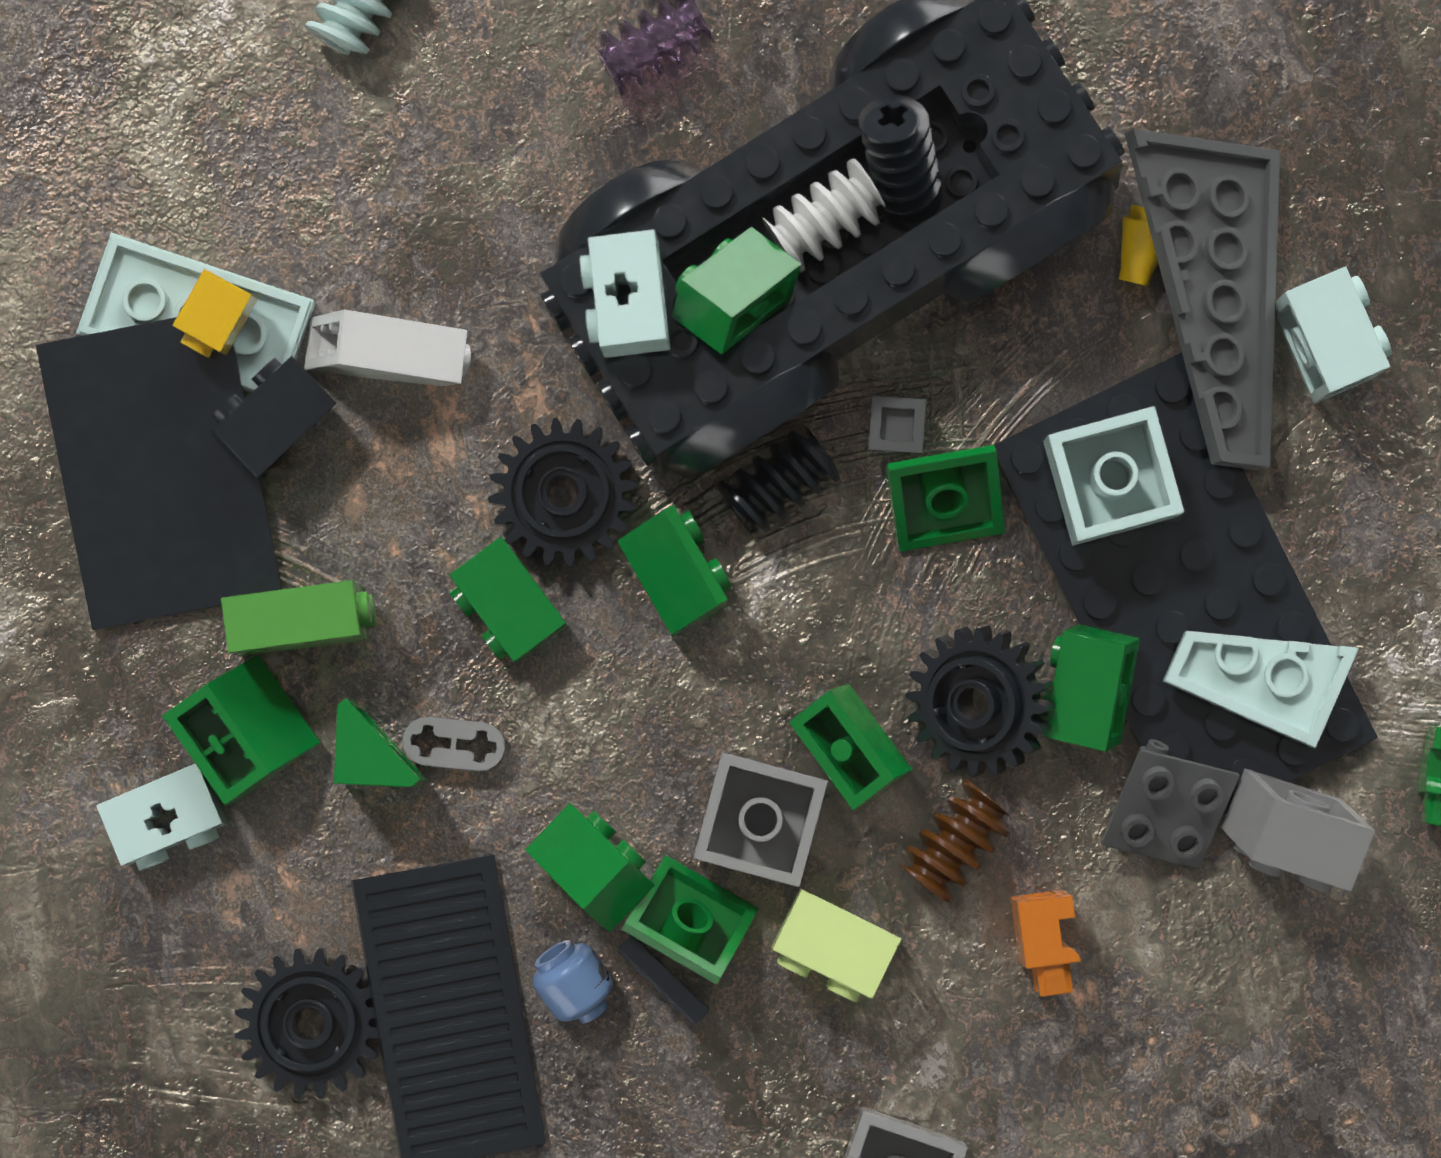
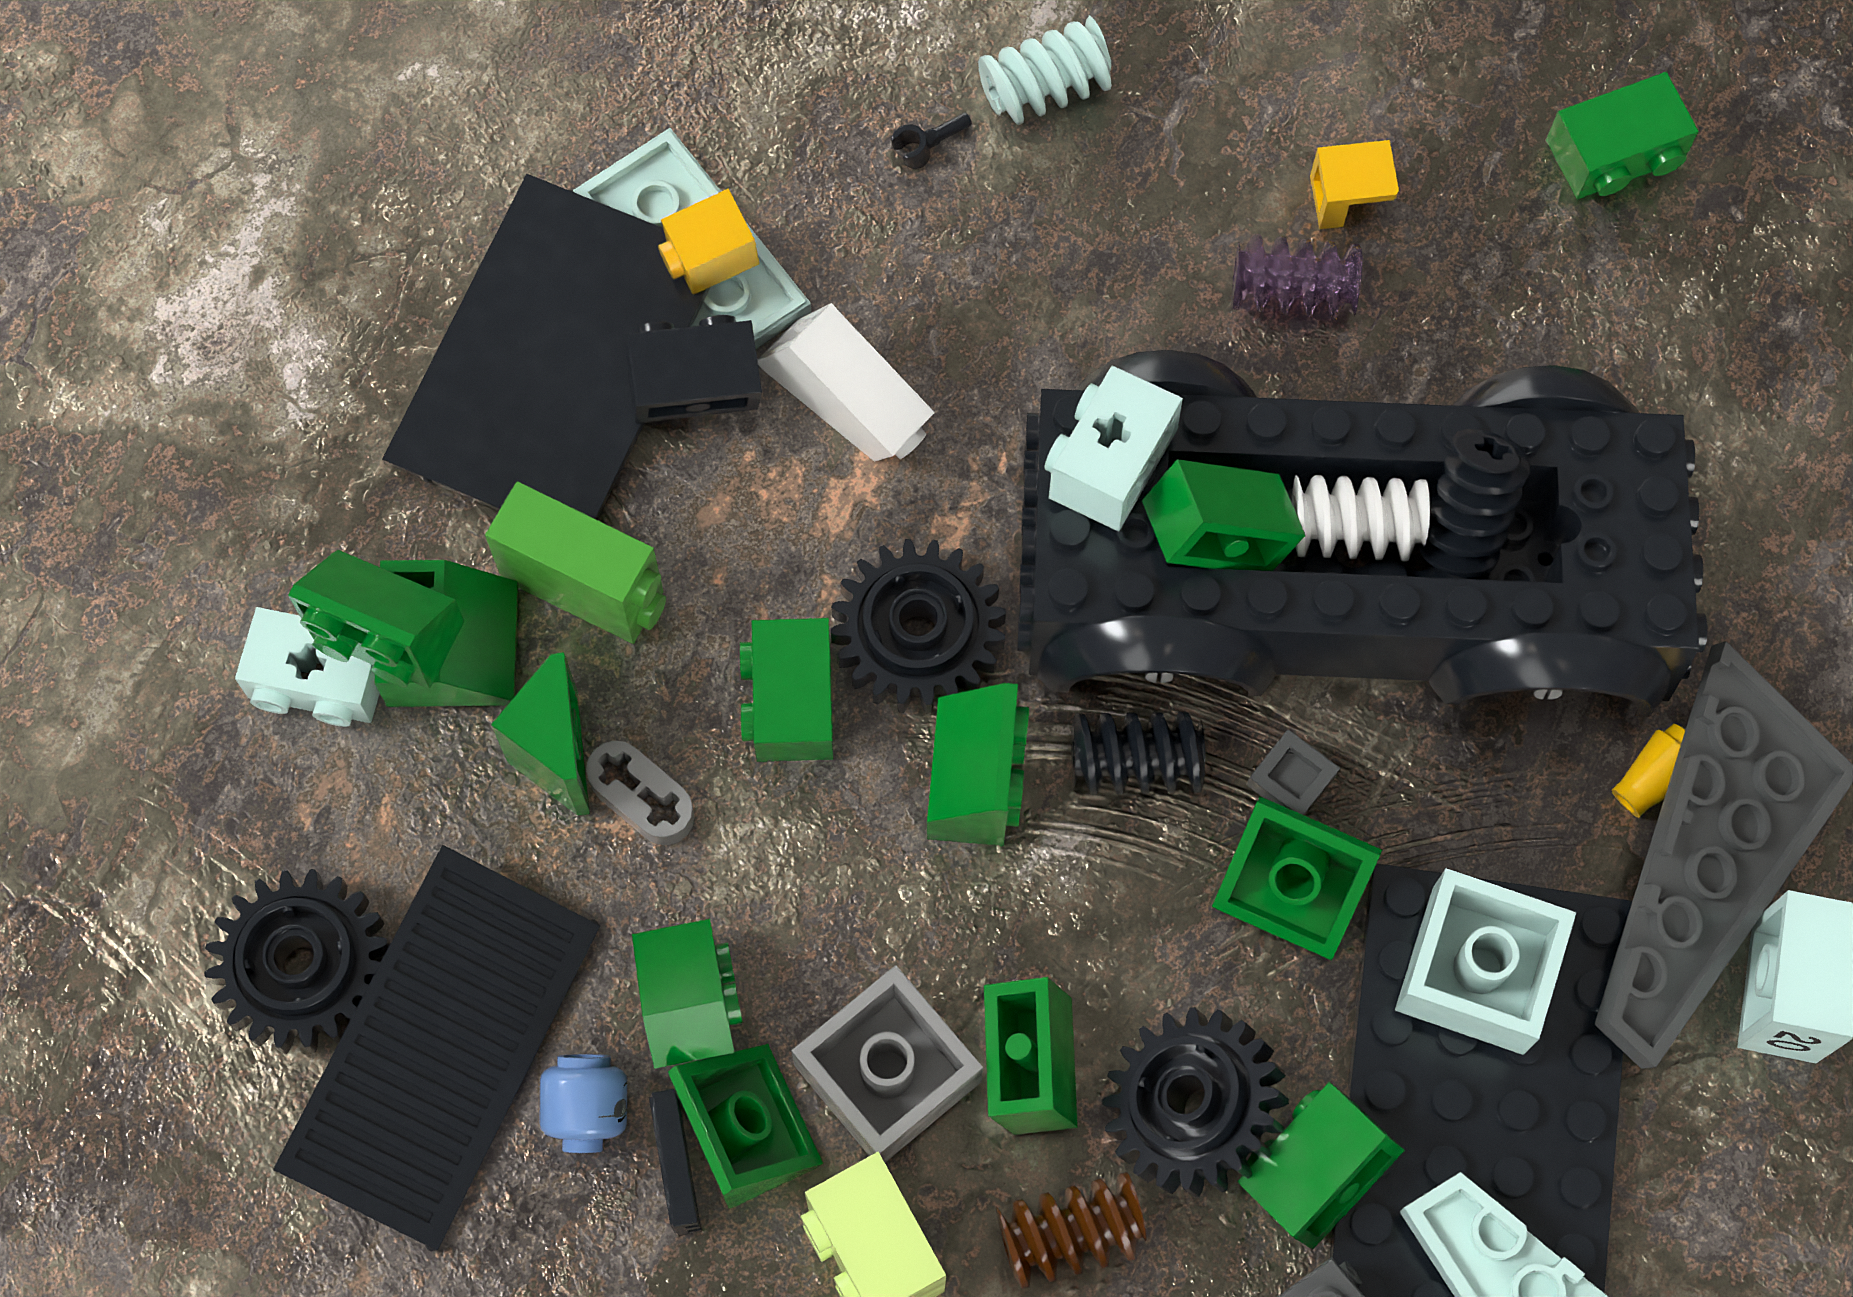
camera: 30 degrees right, 15 degrees down
none -> green slope [288,549,465,689]
none -> black hand [891,112,972,169]

